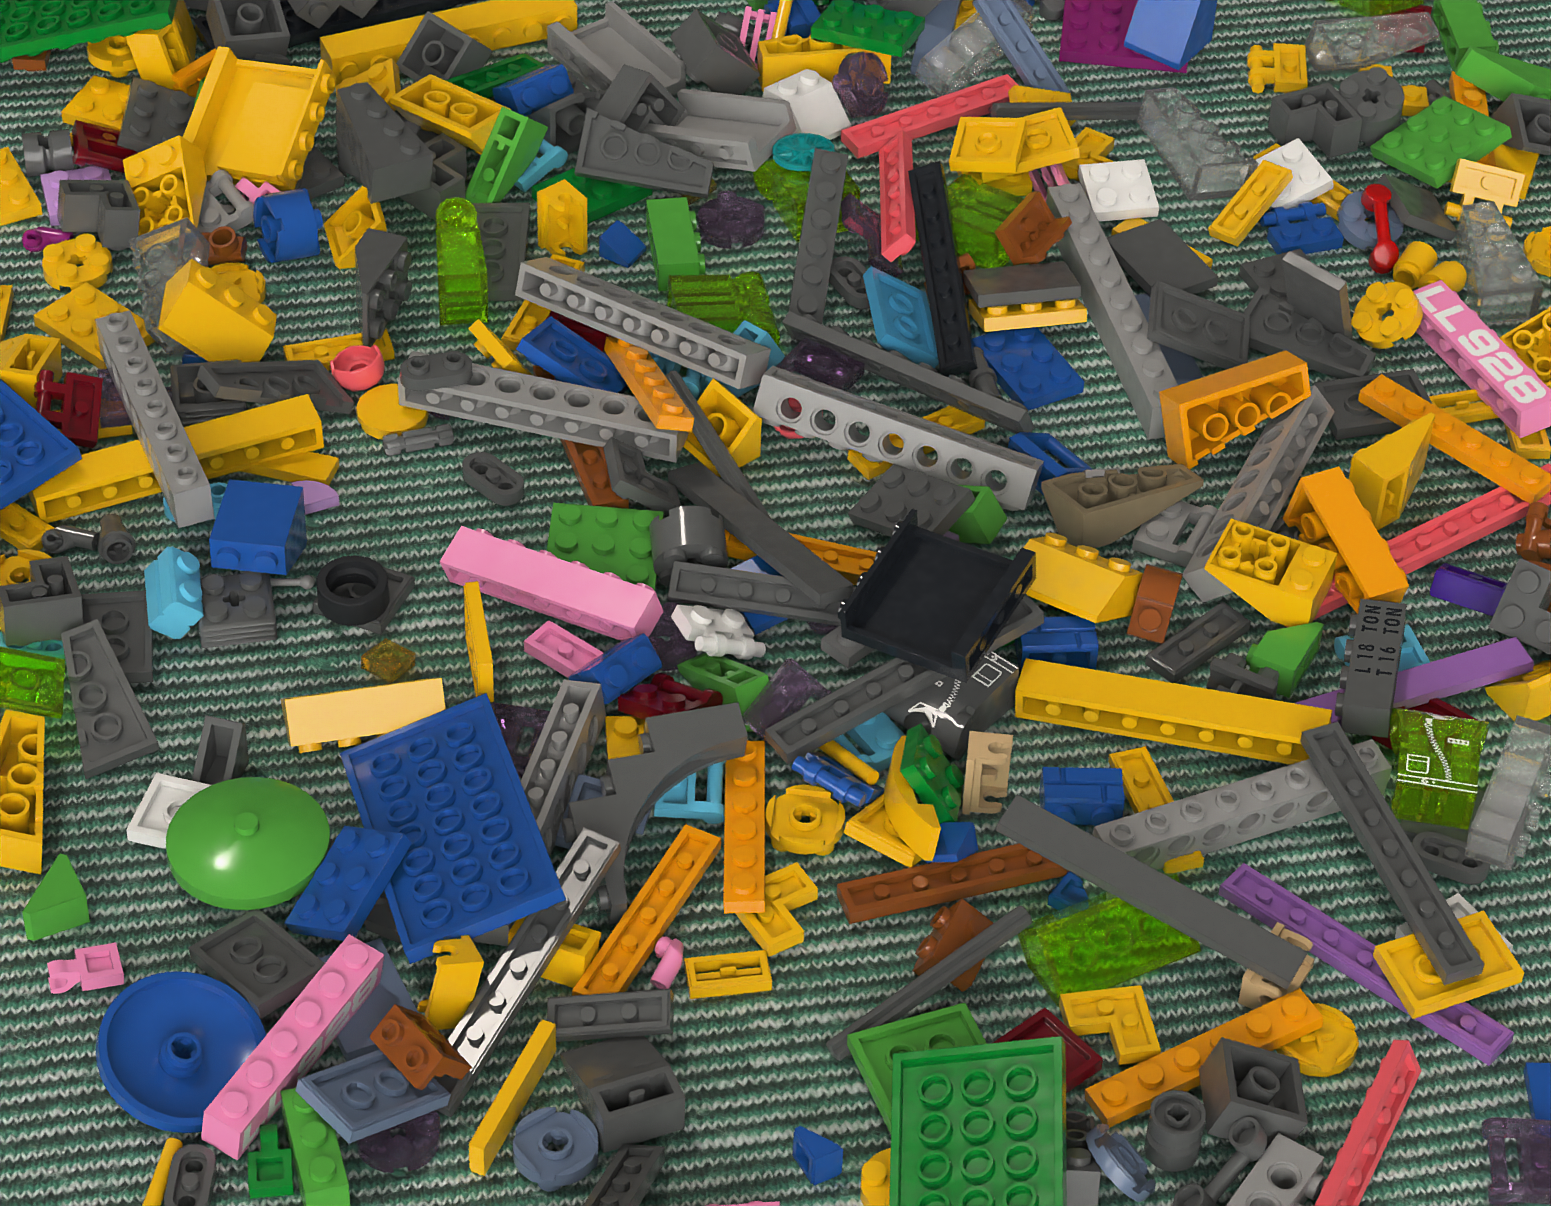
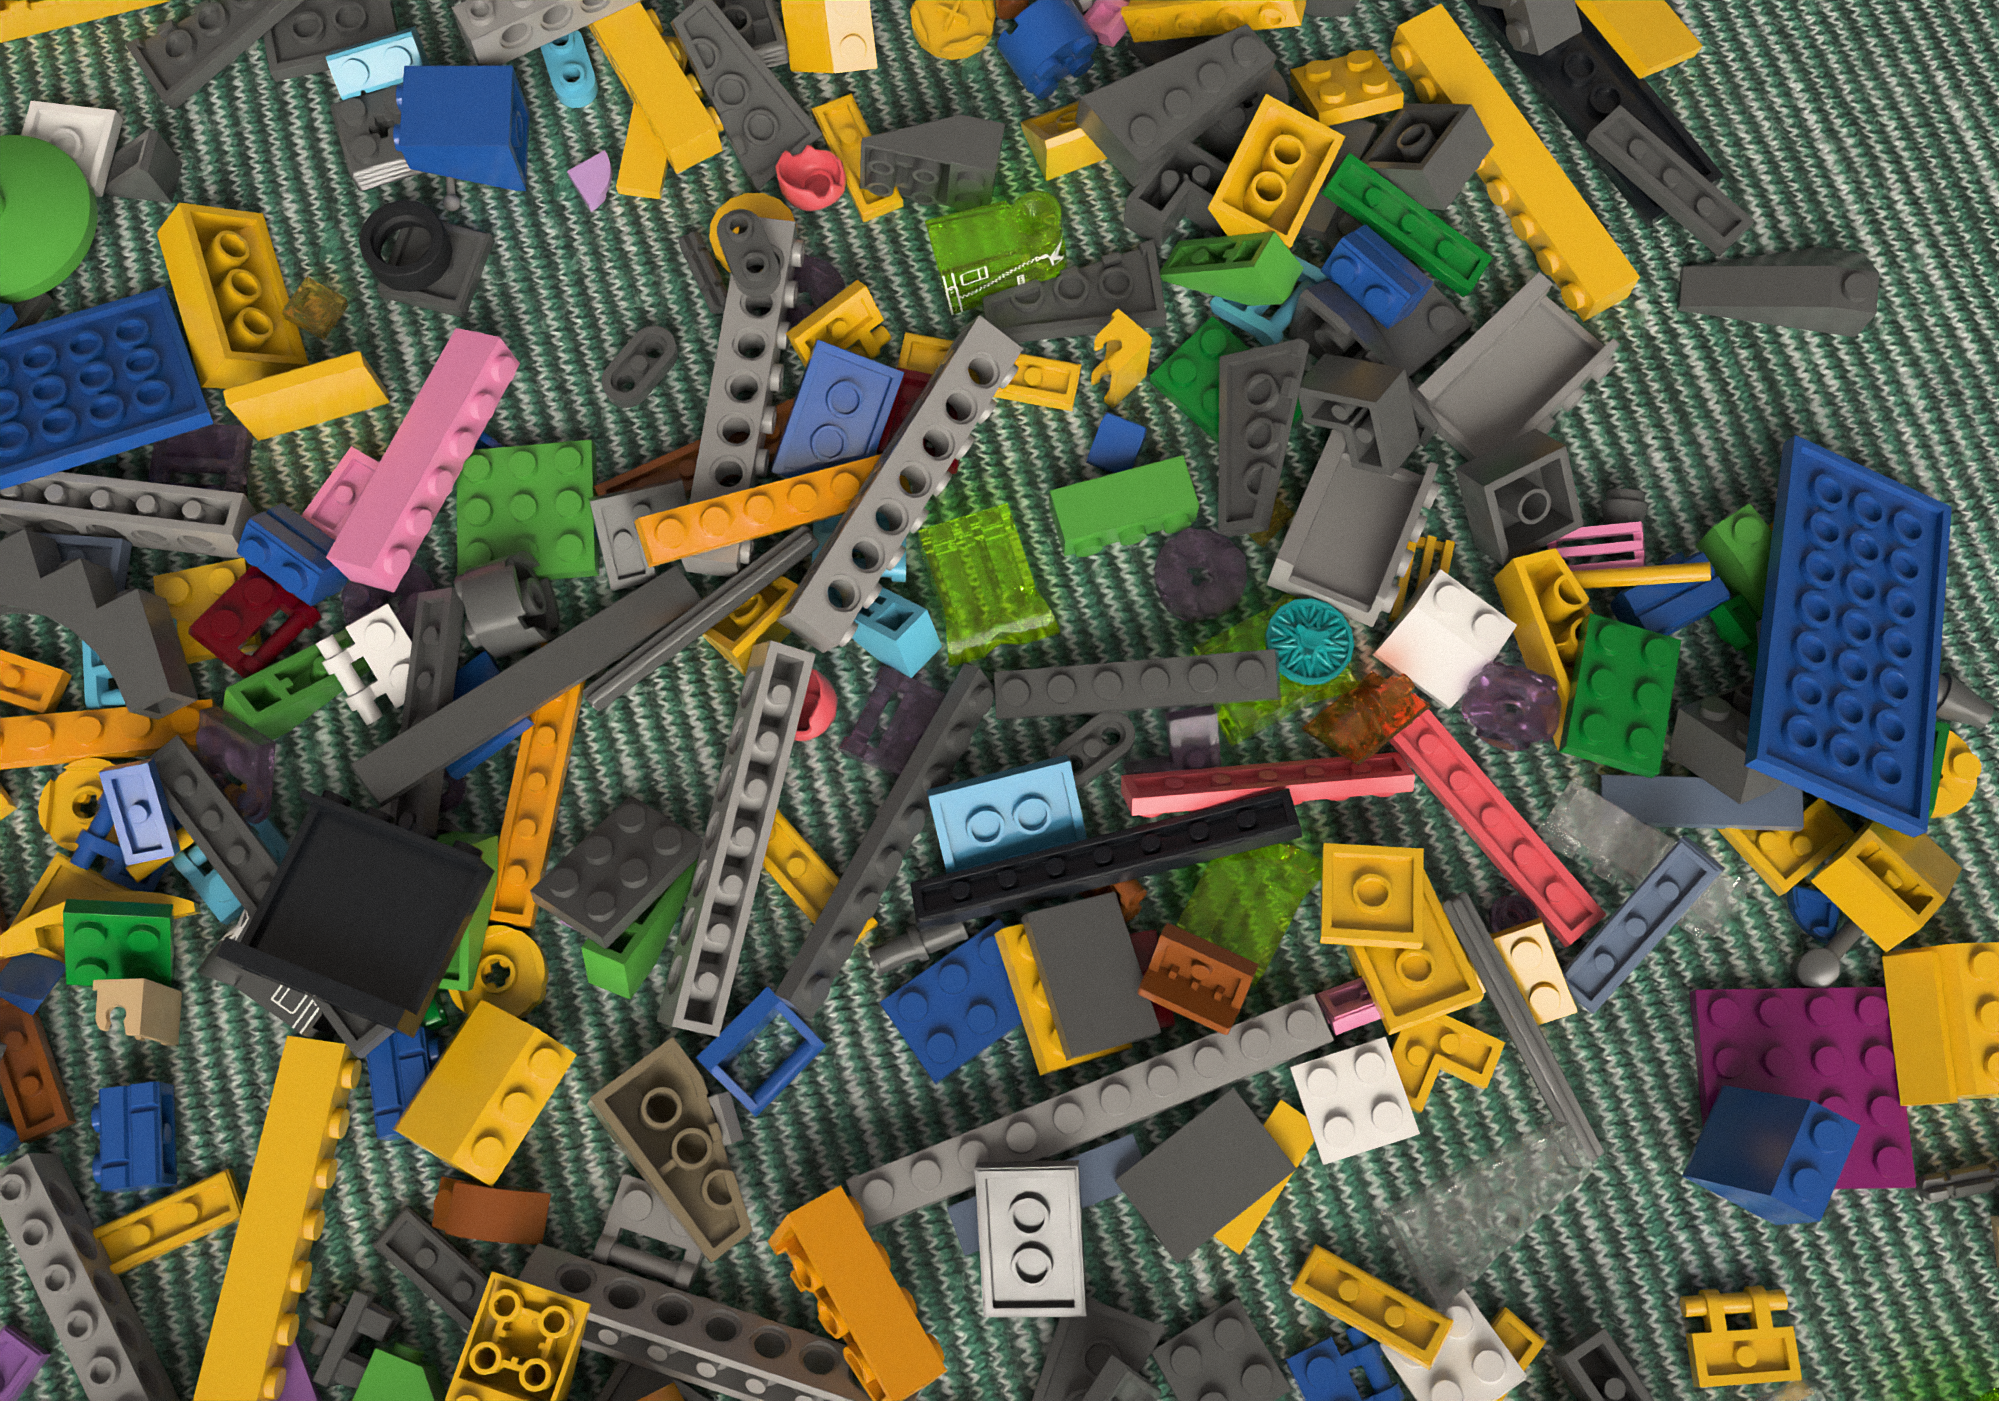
camera: 85 degrees right, 30 degrees up
none -> plate [98,758,181,866]
none -> clear orange hinge [1302,671,1431,766]

